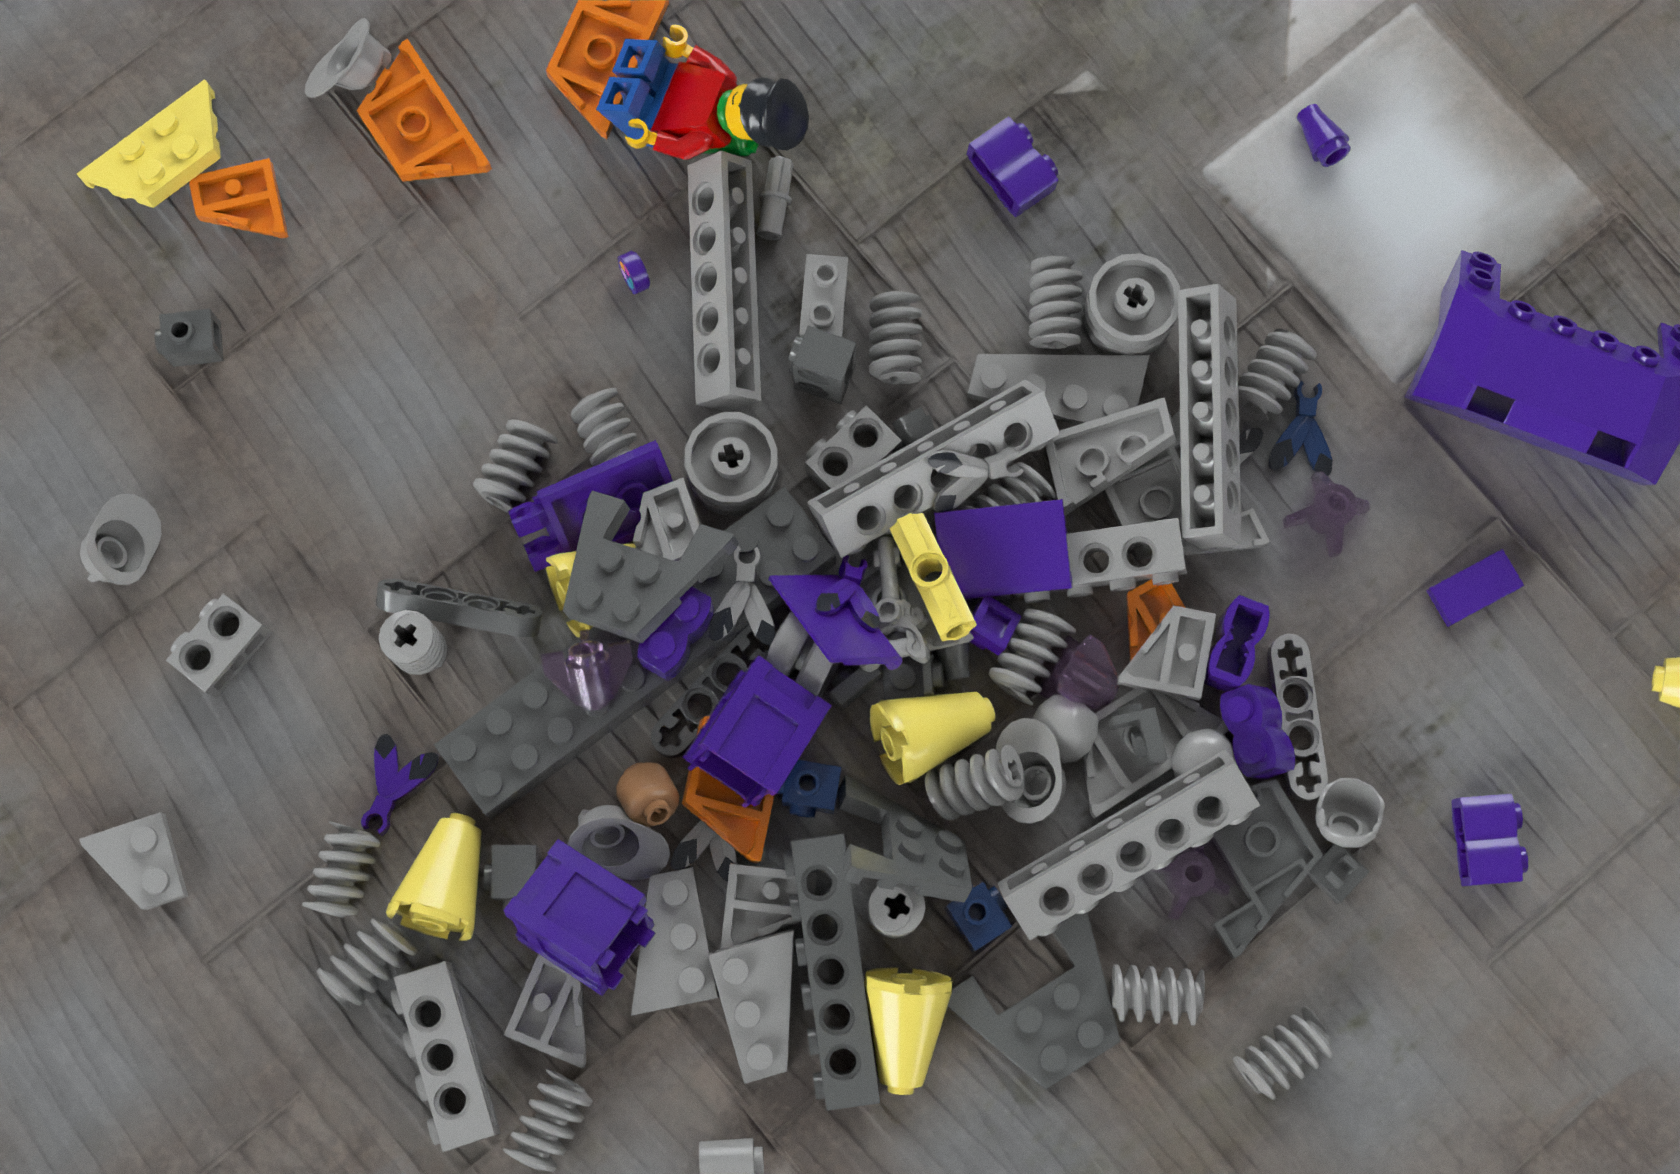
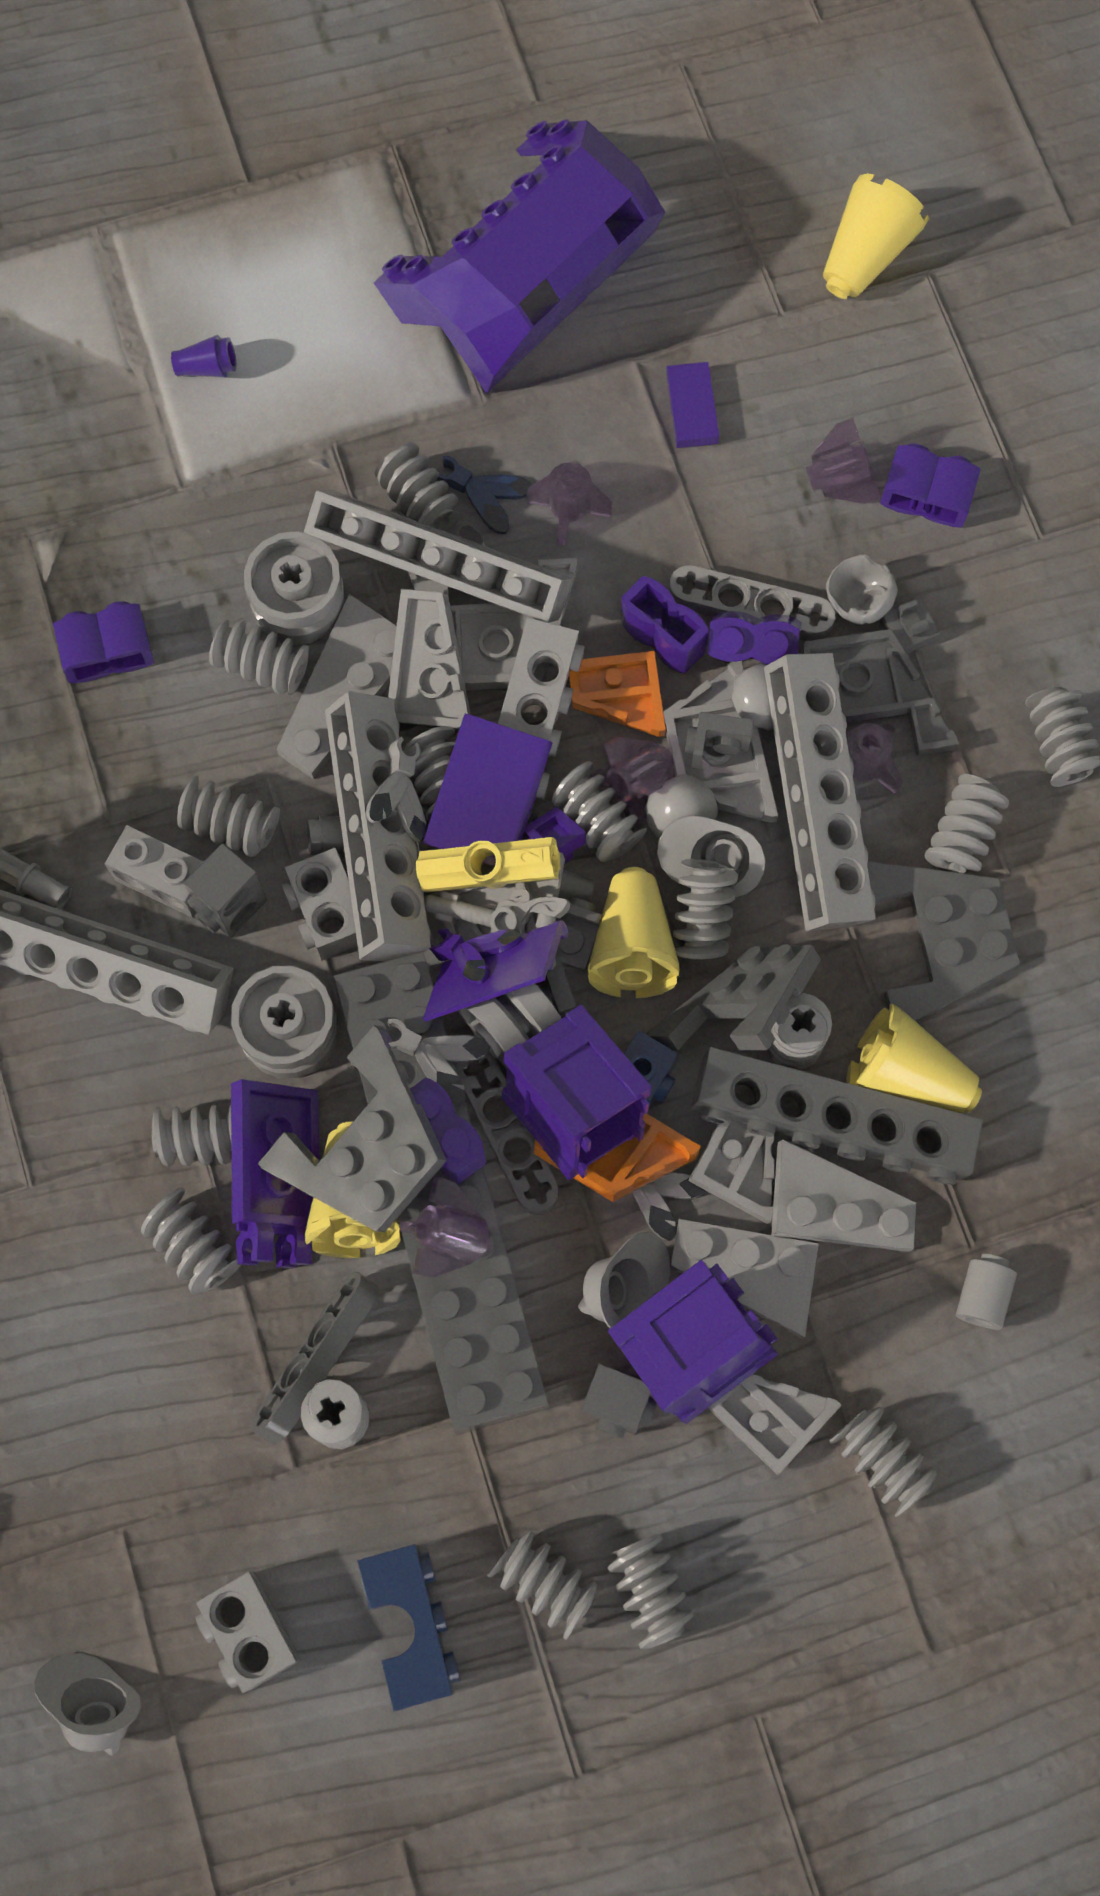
camera: 65 degrees left, 5 degrees down
light grey wing [79,812,188,910] -> none
dark purple piece [361,734,439,836] -> none
light yellow cone [386,813,482,941] -> none
light grey brick [391,961,501,1152] -> none
medium nougat head [616,762,680,827] -> none
dark purple tile [617,250,650,295] -> none
light grey wing [633,478,700,562] -> none
dark blue brick [944,882,1012,953] -> none
light grey wing [1117,605,1216,700] -> none
none -> dark blue arch [357,1544,461,1712]
none -> clear purple brick [806,418,881,504]

